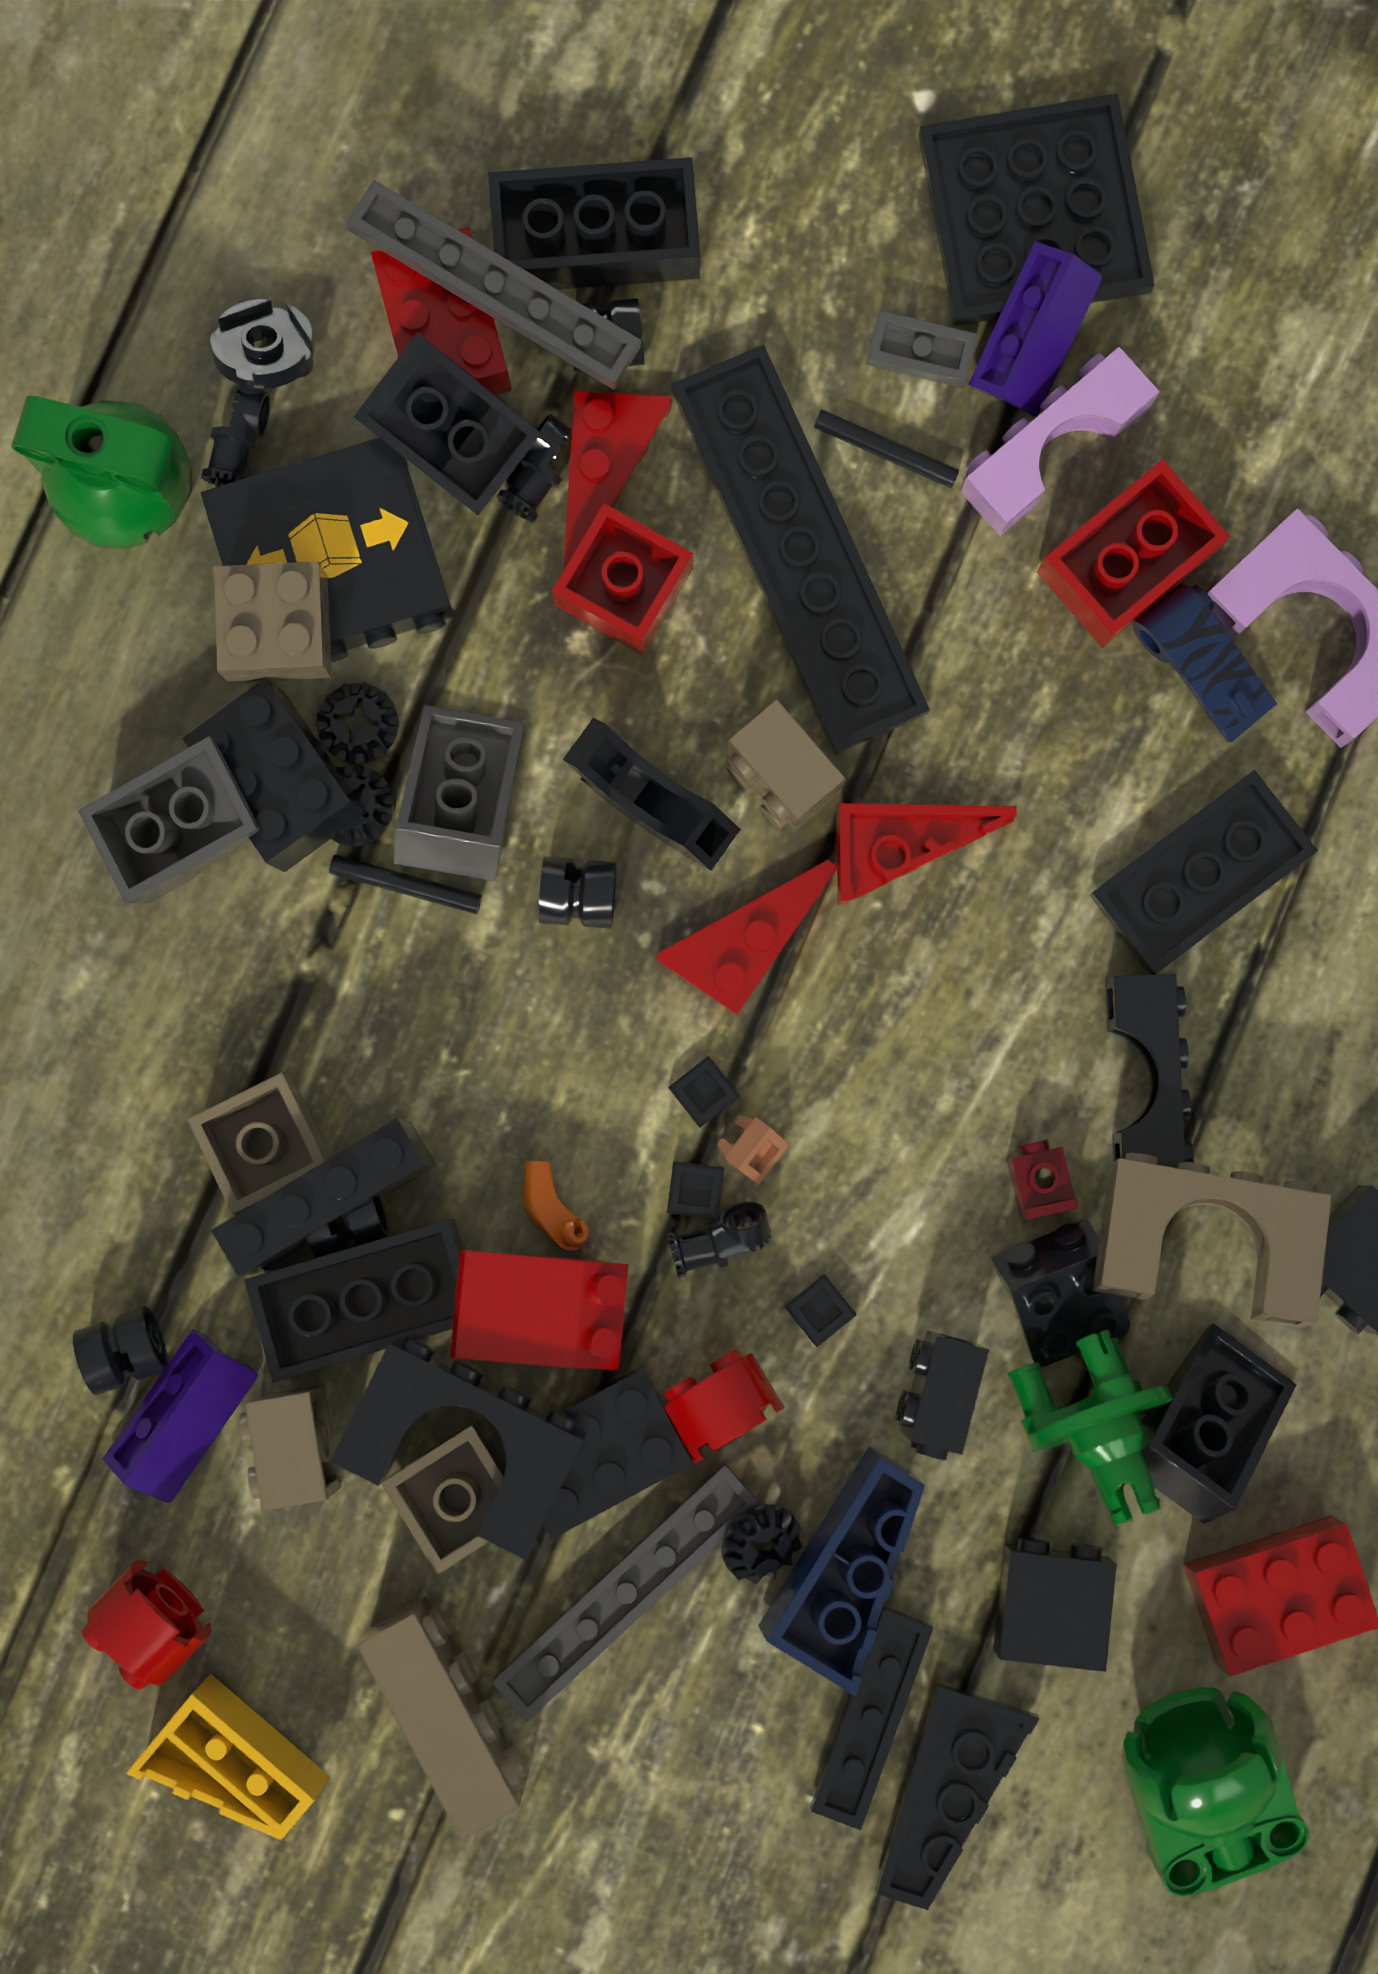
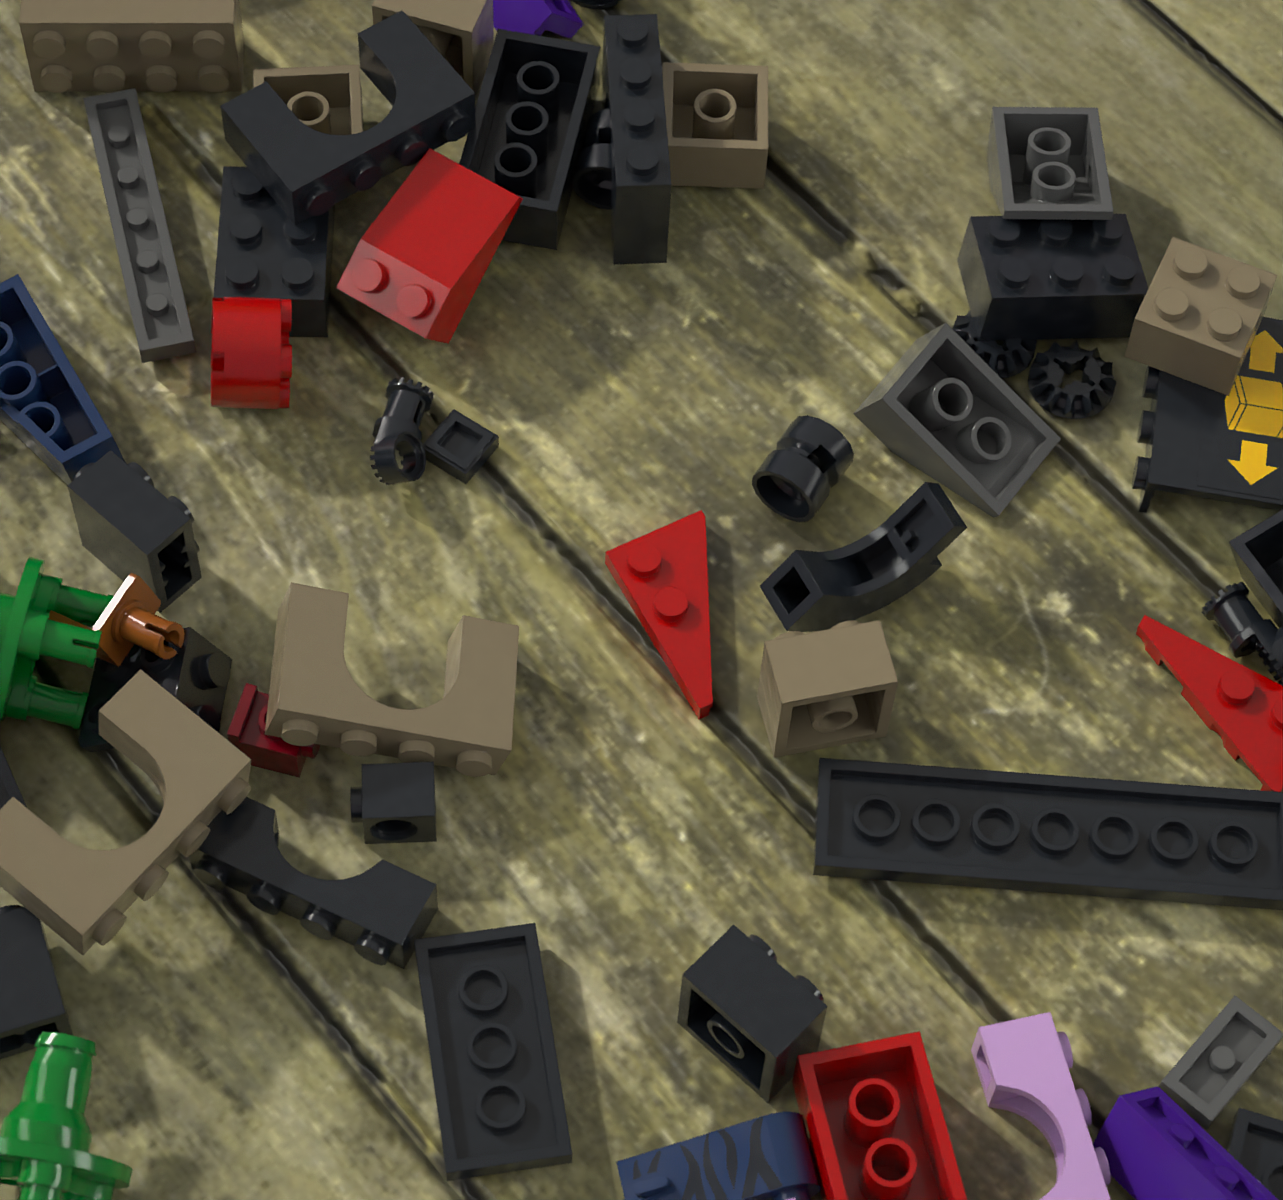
camera: 115 degrees right, 25 degrees down
black piece [329,854,483,915] -> none
orange arm [523,1161,590,1251] -> none
red brick [552,503,693,655] -> none
black tile [668,1056,740,1128] -> none
nougat tile [718,1116,790,1186] -> none
black gear [721,1504,803,1585] -> none
black tile [784,1274,857,1348] -> none
black piece [814,409,960,489] -> none
red wing [836,803,1017,905] -> none
none -> dark orange bracket [49,573,185,667]
none -> dark tan arch [265,582,519,777]
none -> black brick [350,762,437,844]
none -> black brick [677,924,827,1103]

